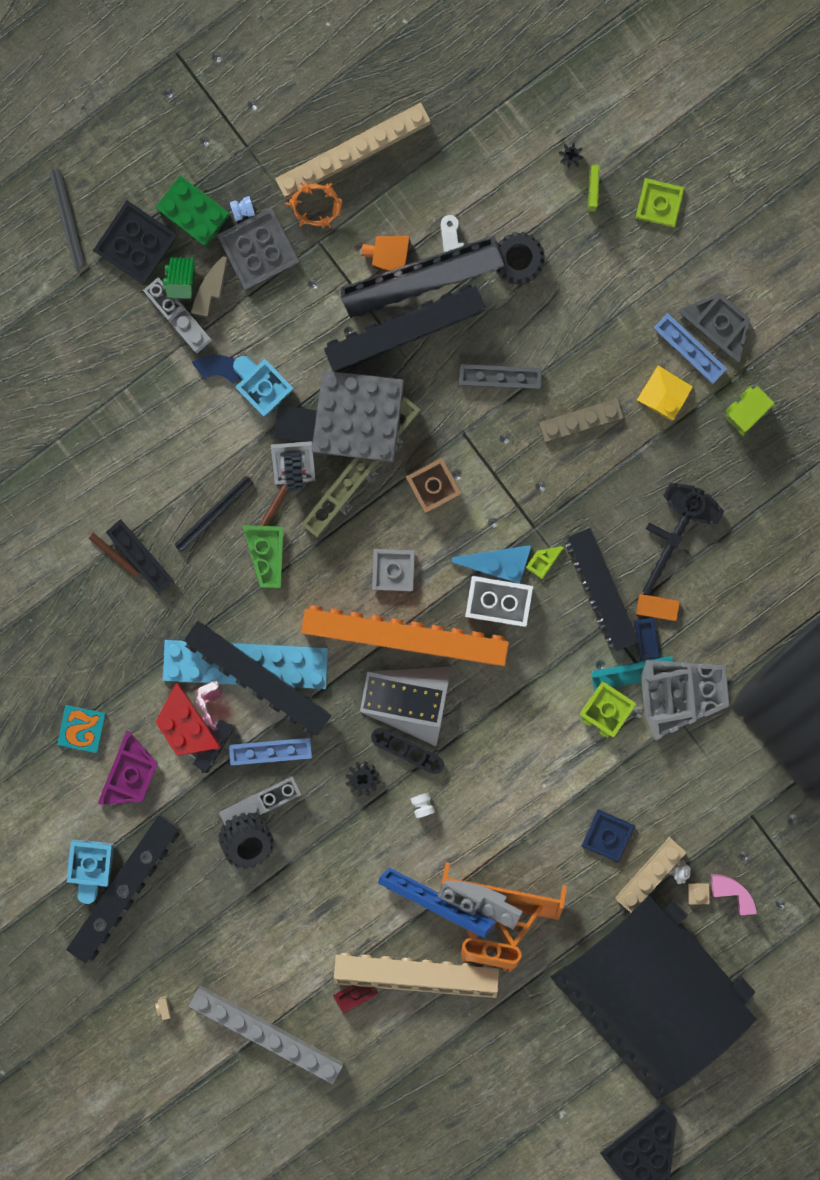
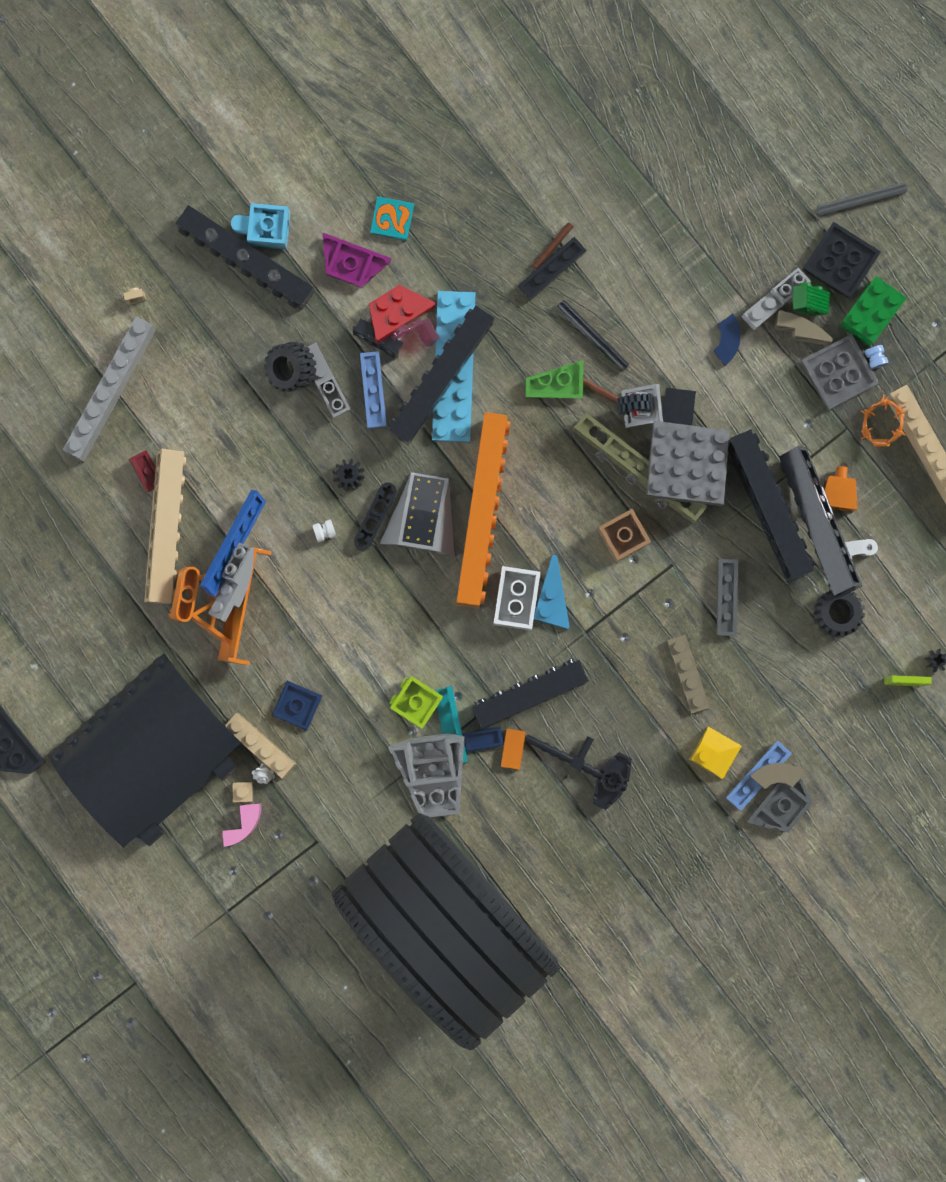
camera: 85 degrees right, 5 degrees down
medium azure brick [233,356,294,418] -> none
light grey plate [372,549,415,591] -> none
lime tile [526,546,564,579] -> none
lime tile [635,178,685,228] -> none
lime brick [724,386,775,436] -> none
none -> dark tan tile [750,763,805,789]

